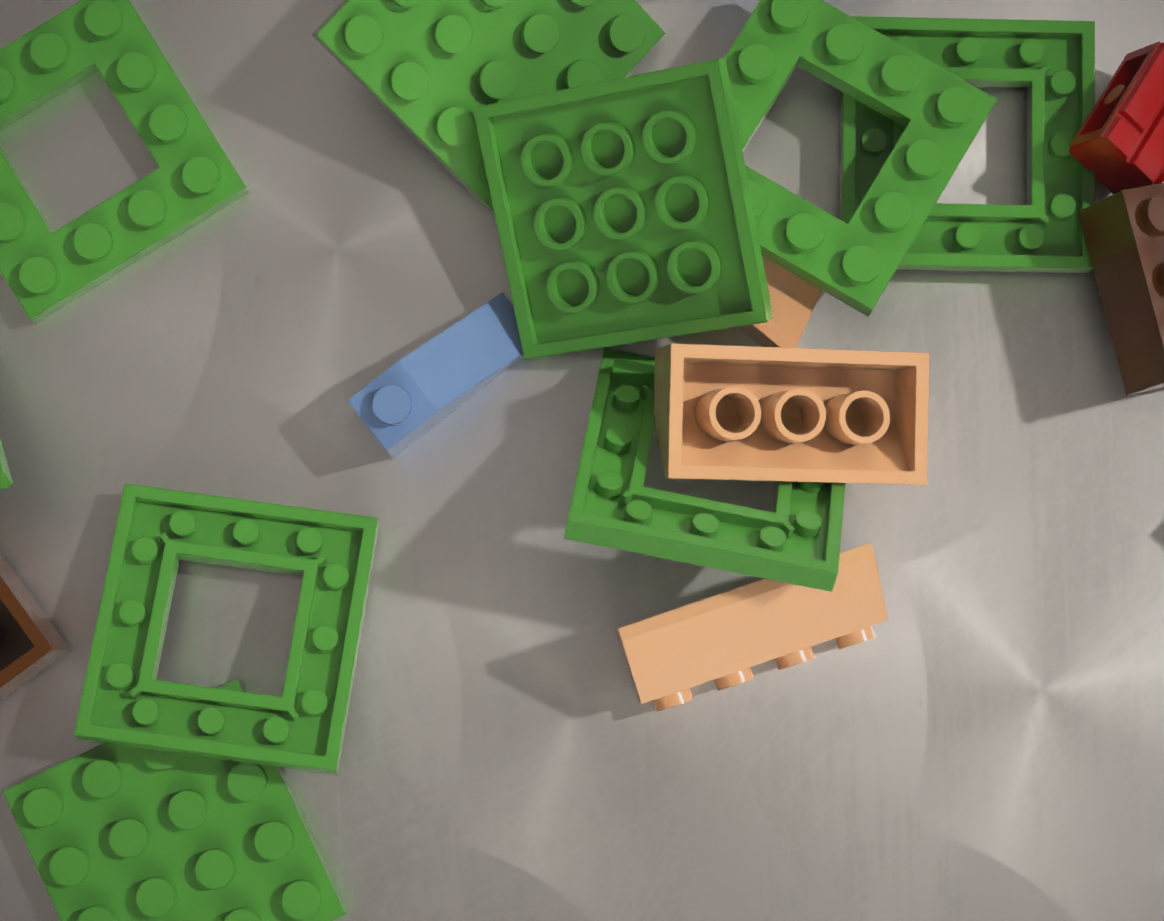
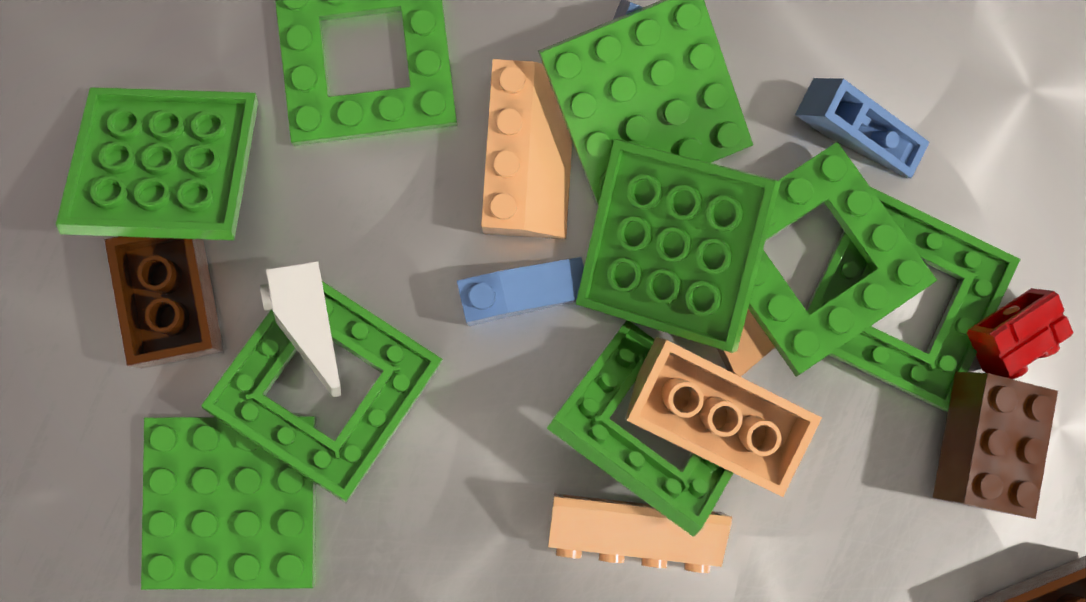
camera: 30 degrees right, 0 degrees up
none -> white slope [260,261,341,397]
none -> light nougat slope [481,59,572,239]

